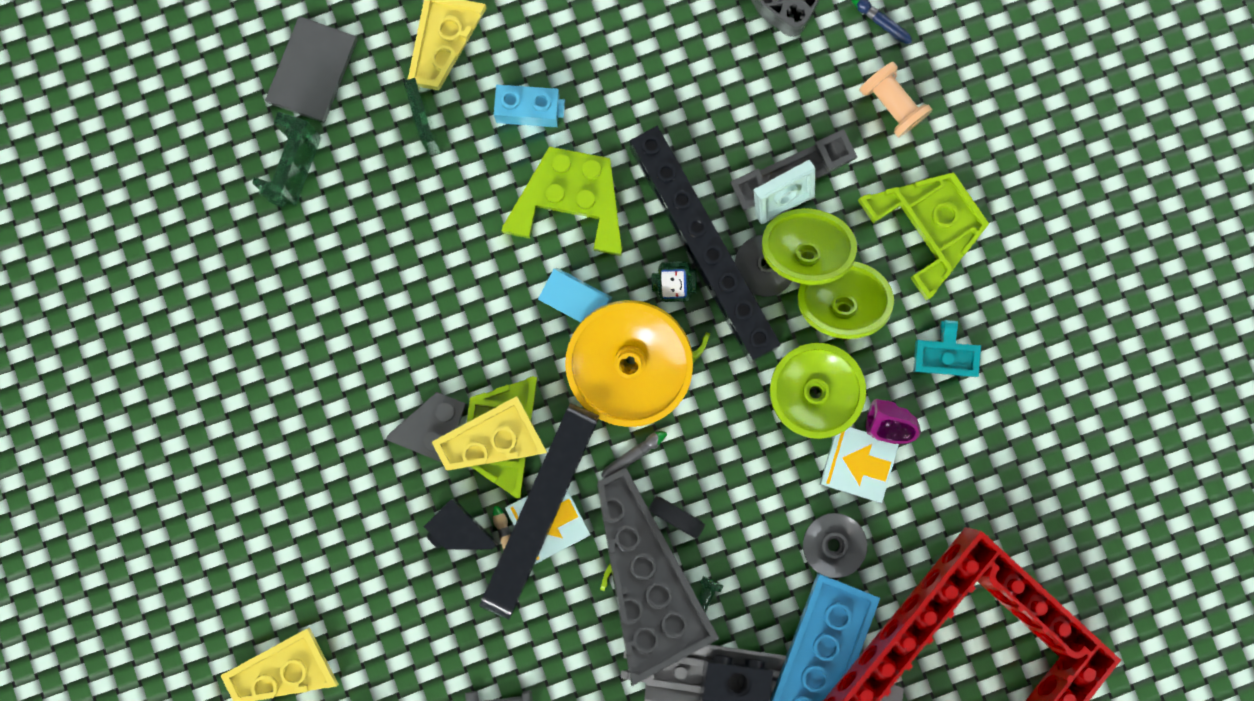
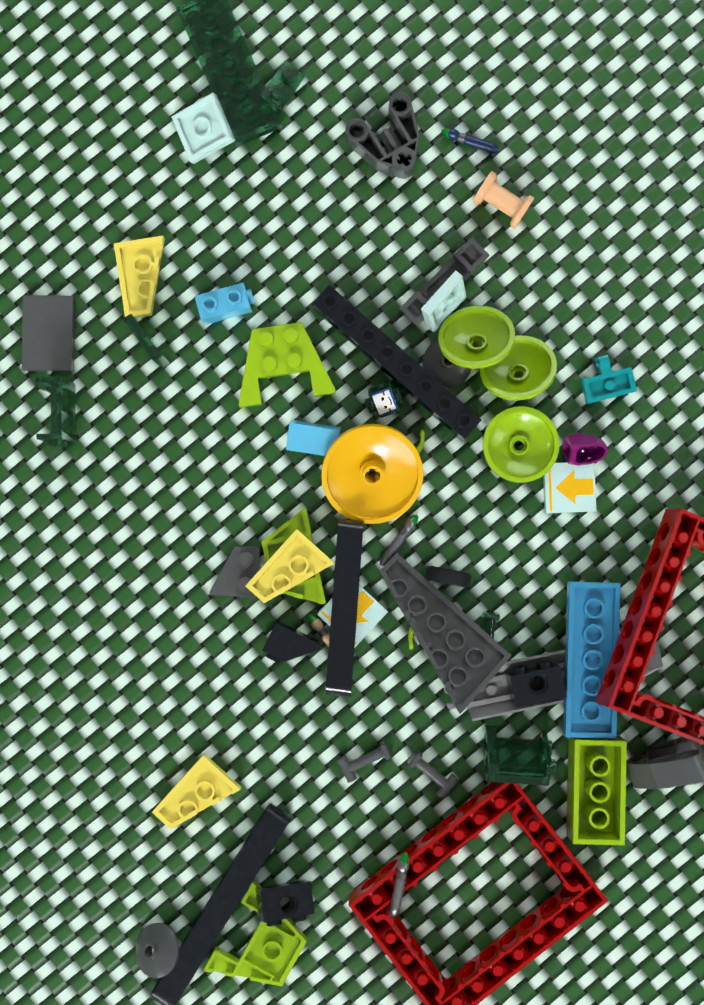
camera: 15 degrees left, 5 degrees up
dark grey dish [803,513,867,578] -> none
lime wing [858,172,989,301] -> none

